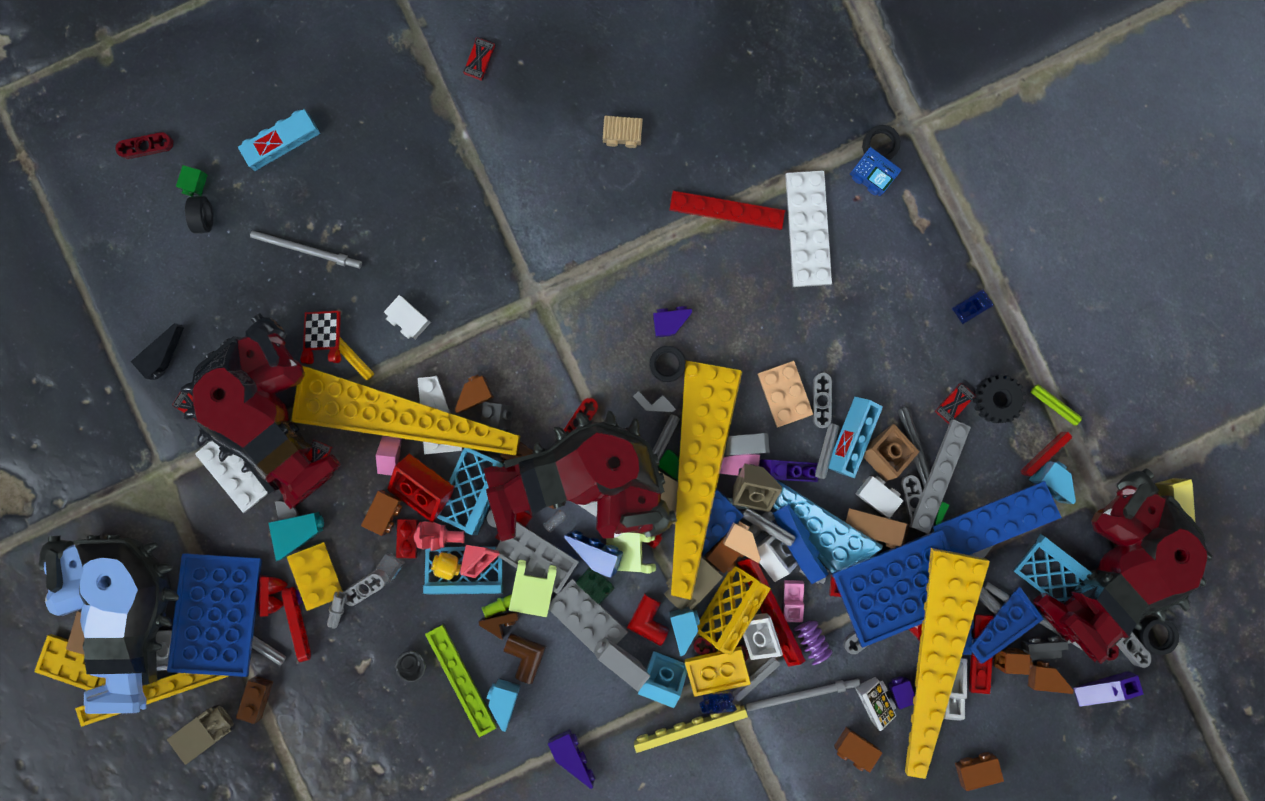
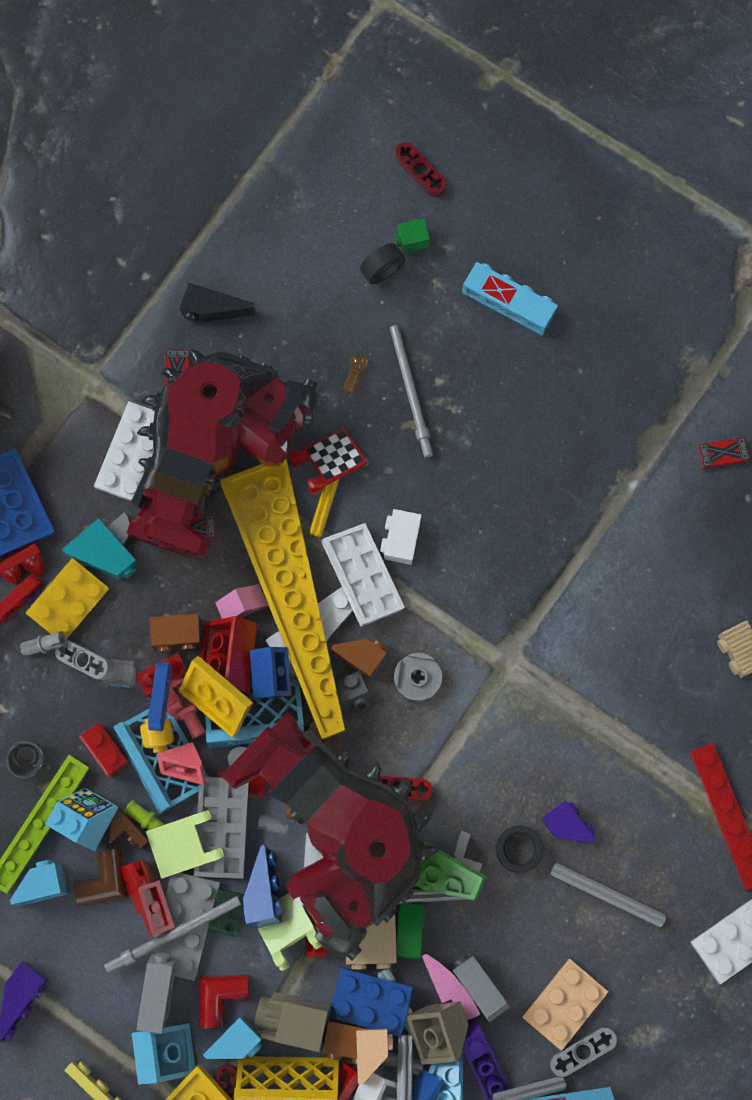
camera: 60 degrees right, 10 degrees down
yellow wing [671,360,742,600] -> none
none -> medium azure slope [45,788,118,851]
none -> red brick [79,722,131,778]
none -> light grey bar [104,896,242,973]
none -> red plate [120,859,175,937]
none -> blue beam [148,662,172,731]
none -> yellow plate [179,656,253,738]
none -> blue brick [250,647,291,699]
none -> white plate [321,523,405,627]
none -> clear orange bar [342,354,368,394]
none -> light grey plate [394,653,442,702]
none -> bright green wing [414,841,487,900]
none -> light grey axle [551,863,666,927]

